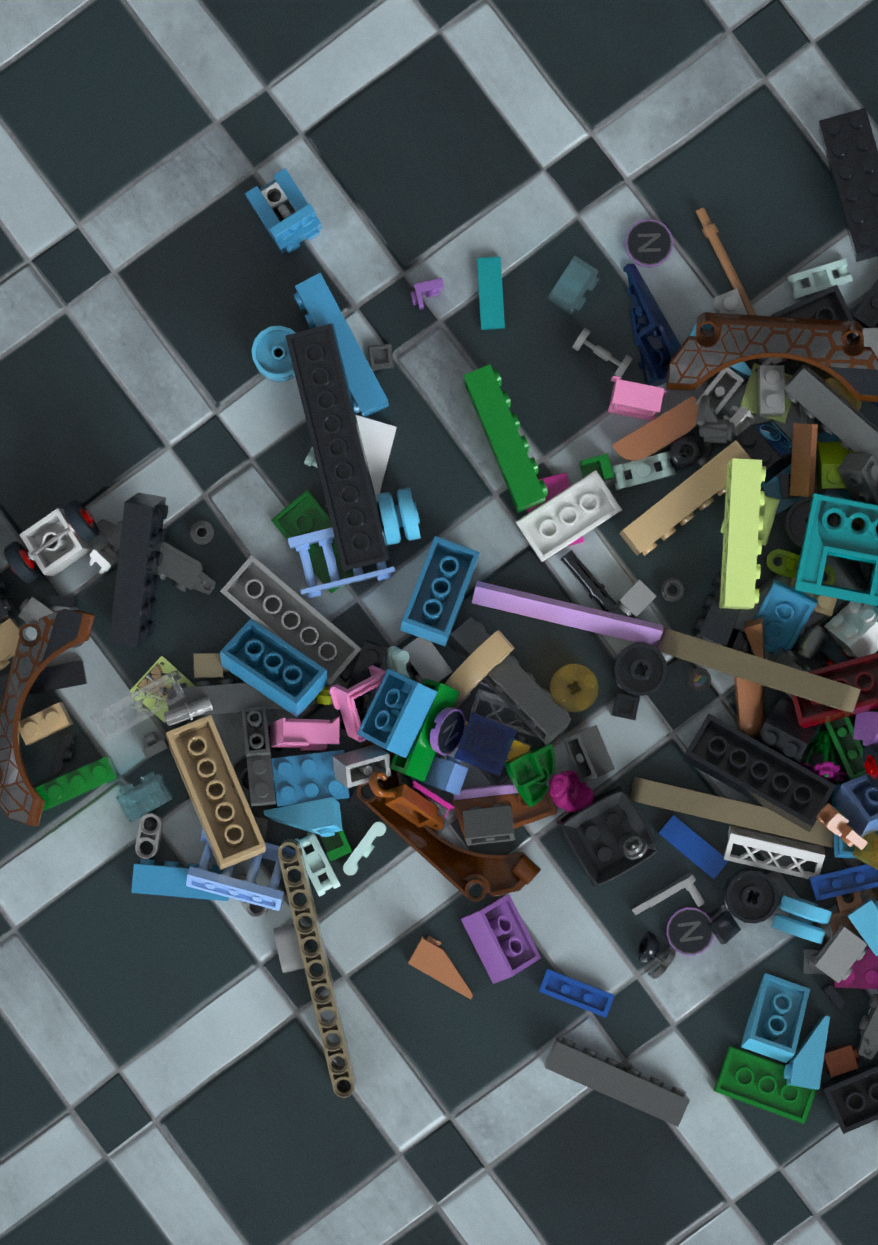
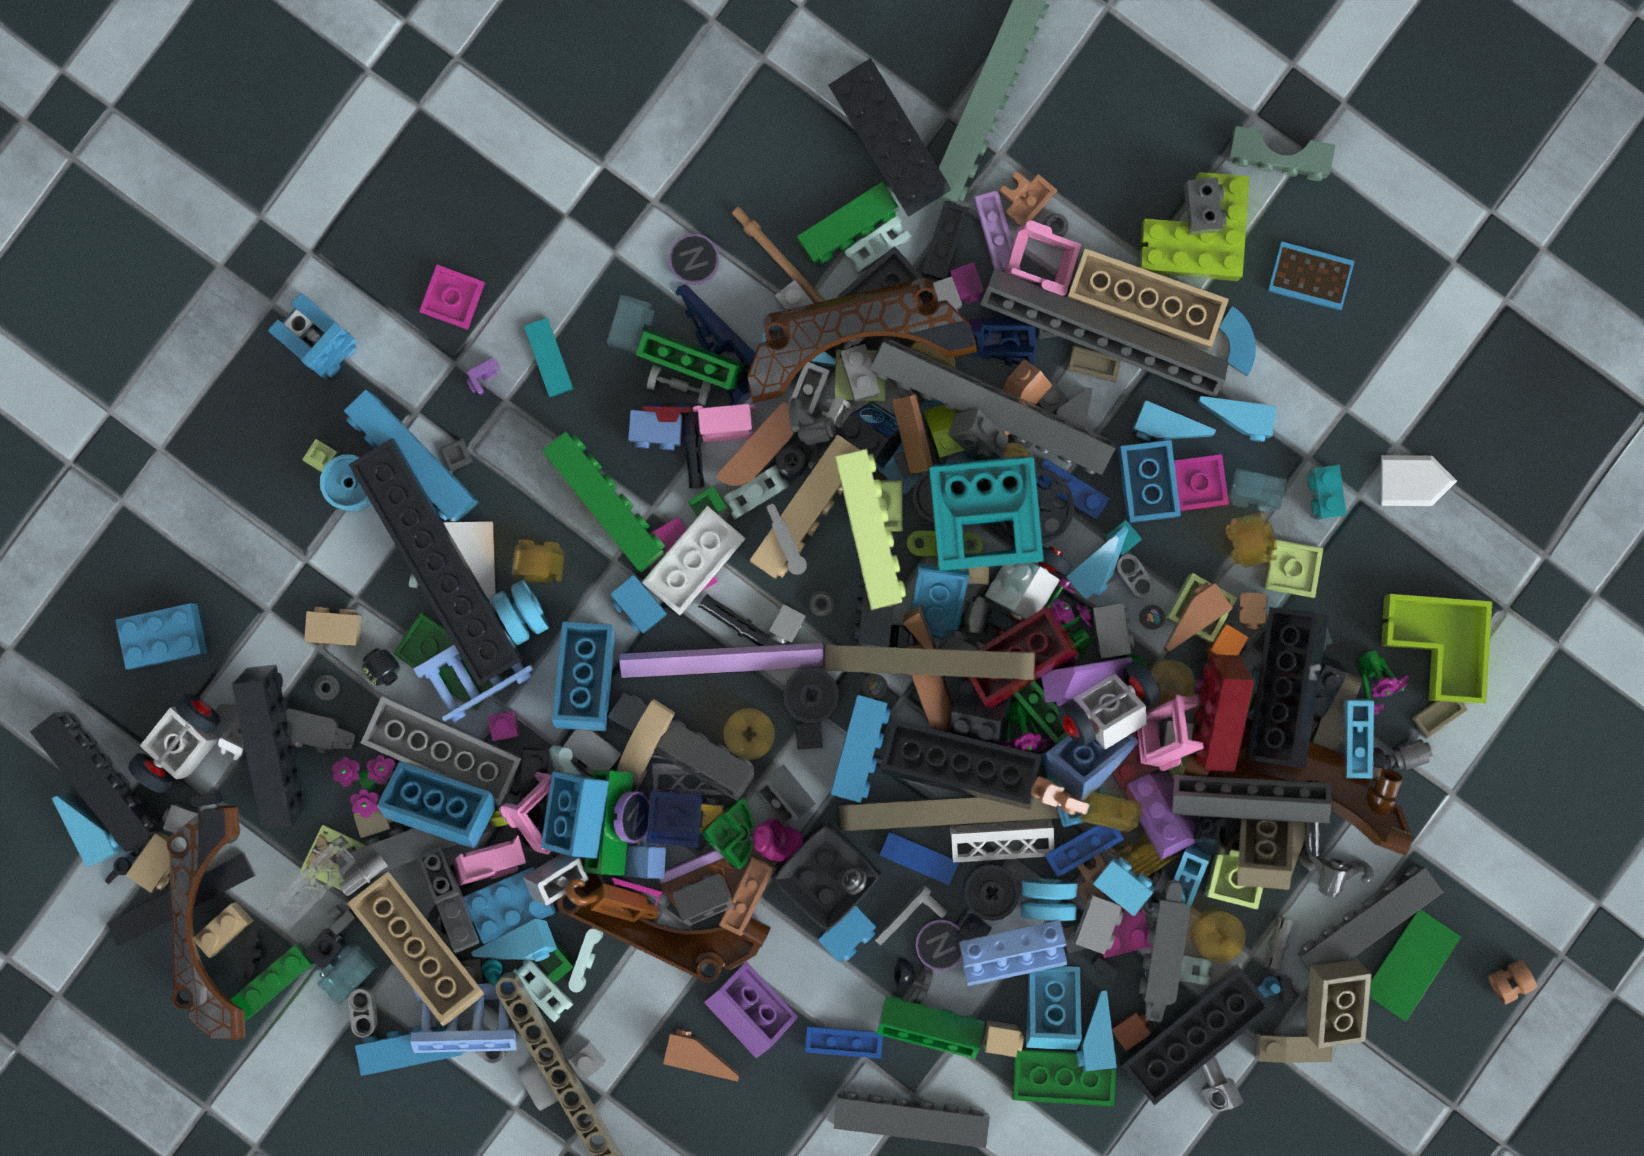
camera: 15 degrees left, 0 degrees up
none -> dark azure brick [116,603,207,670]
none -> yellowish green tile [302,439,338,472]
none -> black brick [303,928,347,970]
none -> tan brick [304,607,362,646]
none -> magenta plant [332,755,395,818]
none -> black head [362,648,400,686]
none -> dark pink plate [419,265,485,330]
none -> teal hair [481,960,503,985]
none -> magenta brick [488,711,521,741]
none -> clear yellow brick [511,540,565,583]
none -> light grey brick [568,1041,606,1081]
none -> dark azure brick [611,575,667,634]
none -> medium blue brick [628,410,683,450]
none -> green brick [636,330,744,390]
none -> dark red piece [642,402,696,422]
none -> black pin [682,411,705,488]
none -> nougat tile [718,856,775,936]
none -> light grey piece [767,504,807,575]
none -> green brick [797,182,899,265]
none -> dark azure brick [818,905,876,962]
none -> dark azure brick [831,695,891,803]
none -> green brick [876,996,985,1059]
none -> light blue fence [959,920,1067,986]
none -> tan brick [983,1020,1024,1057]

